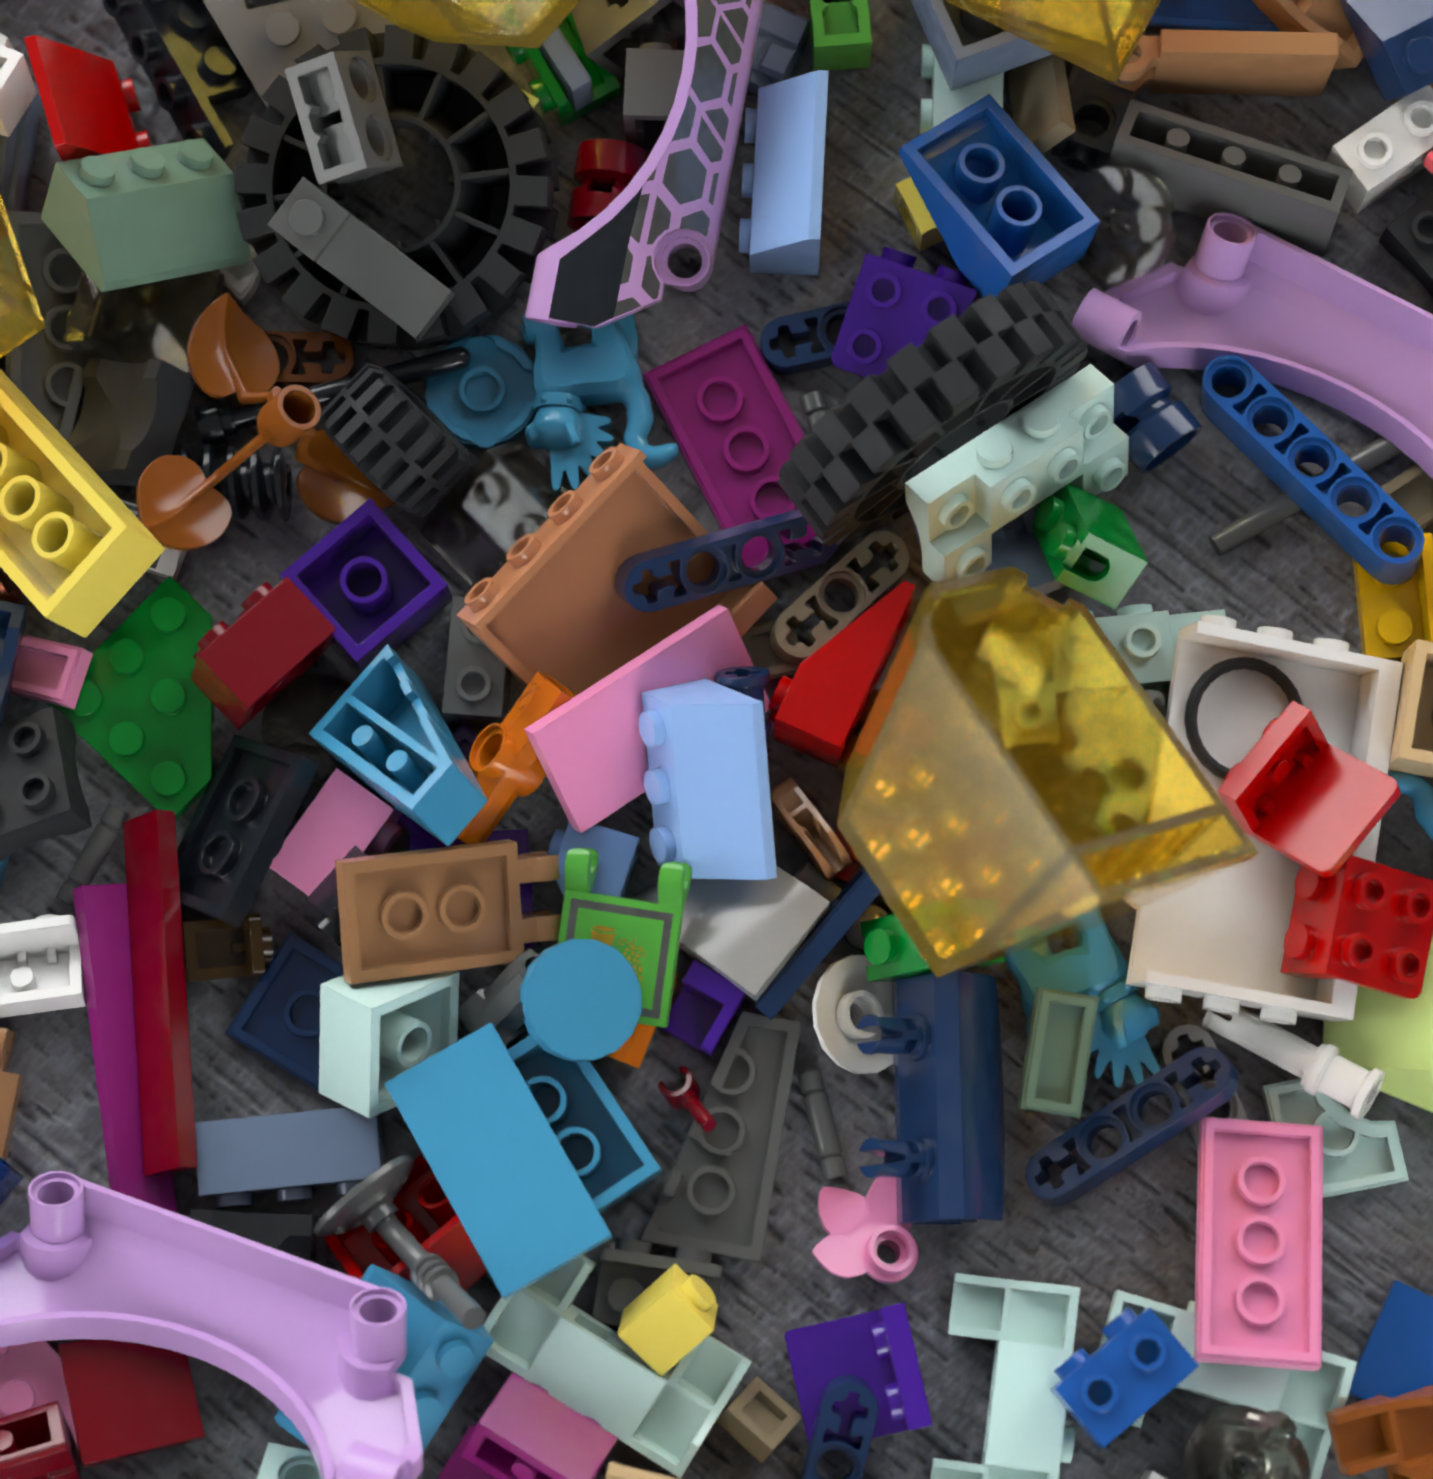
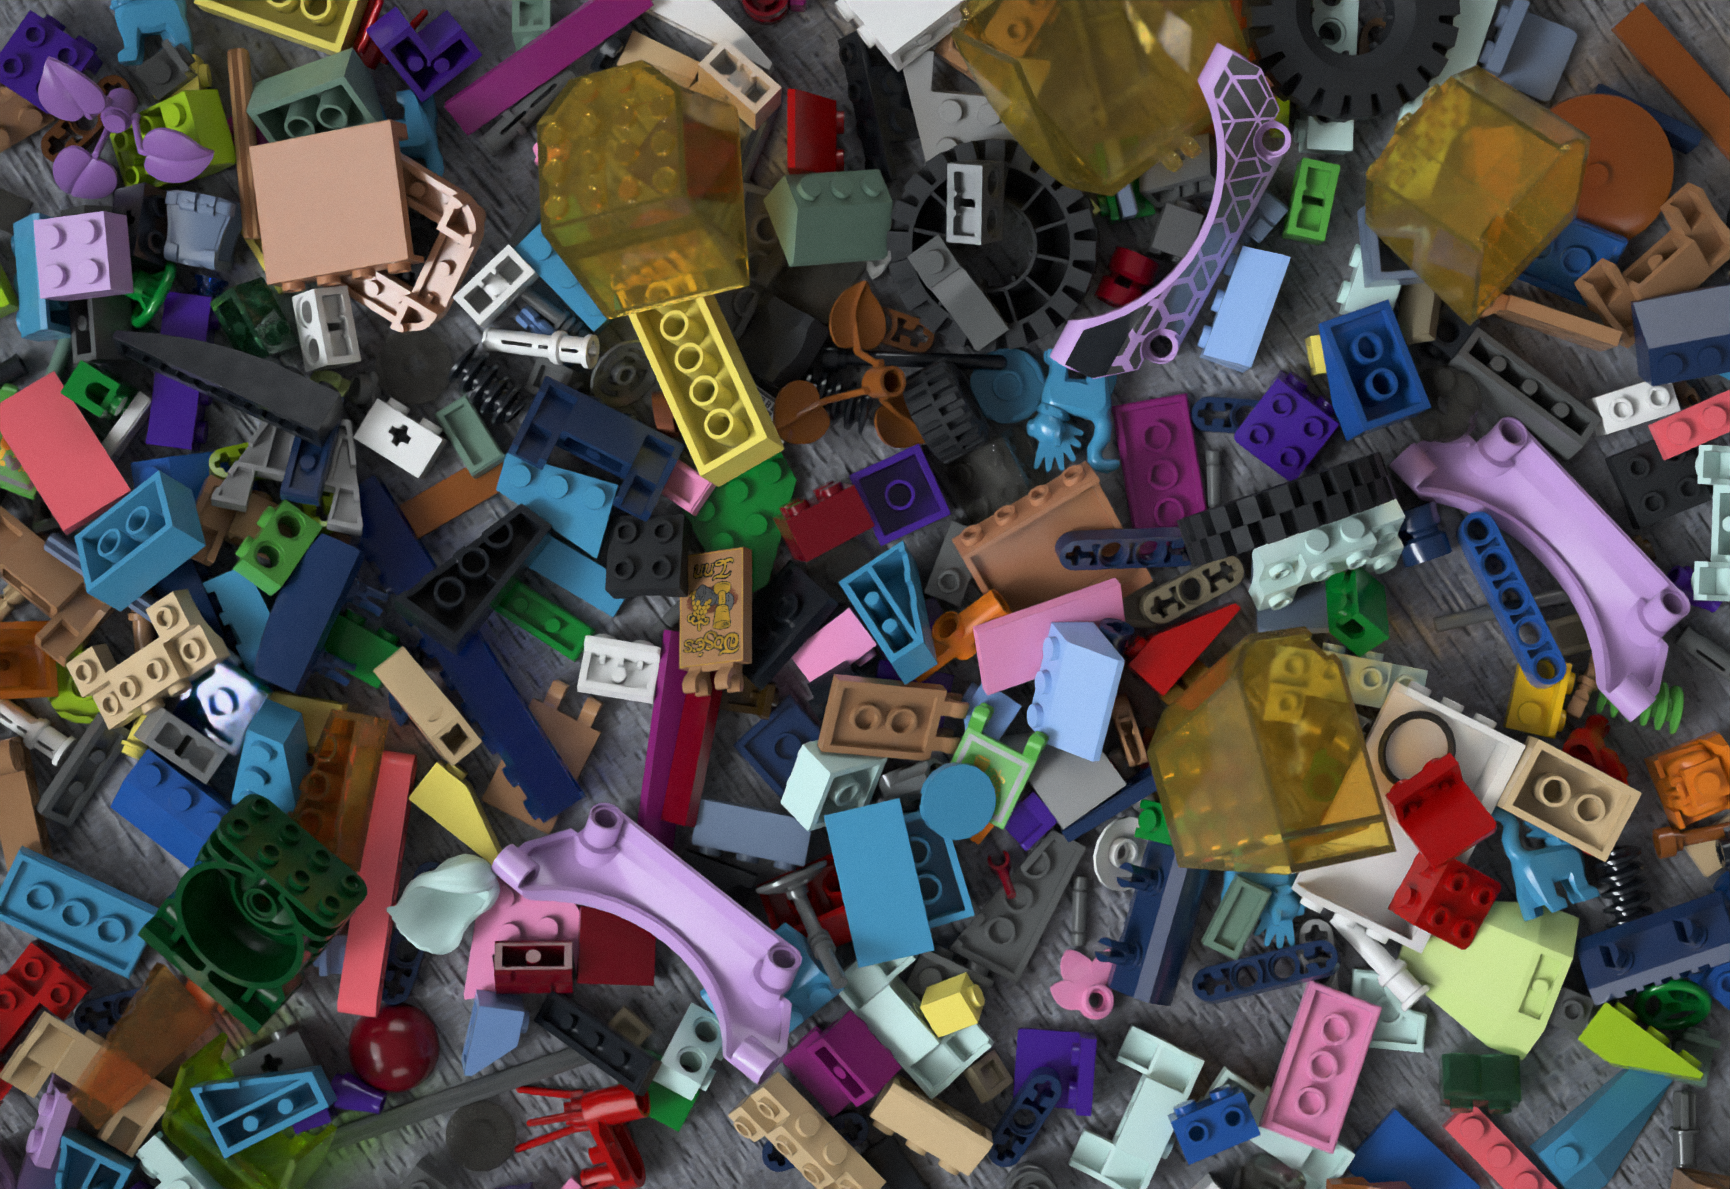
camera: 15 degrees right, 10 degrees up
none -> medium nougat tile [679,547,752,697]

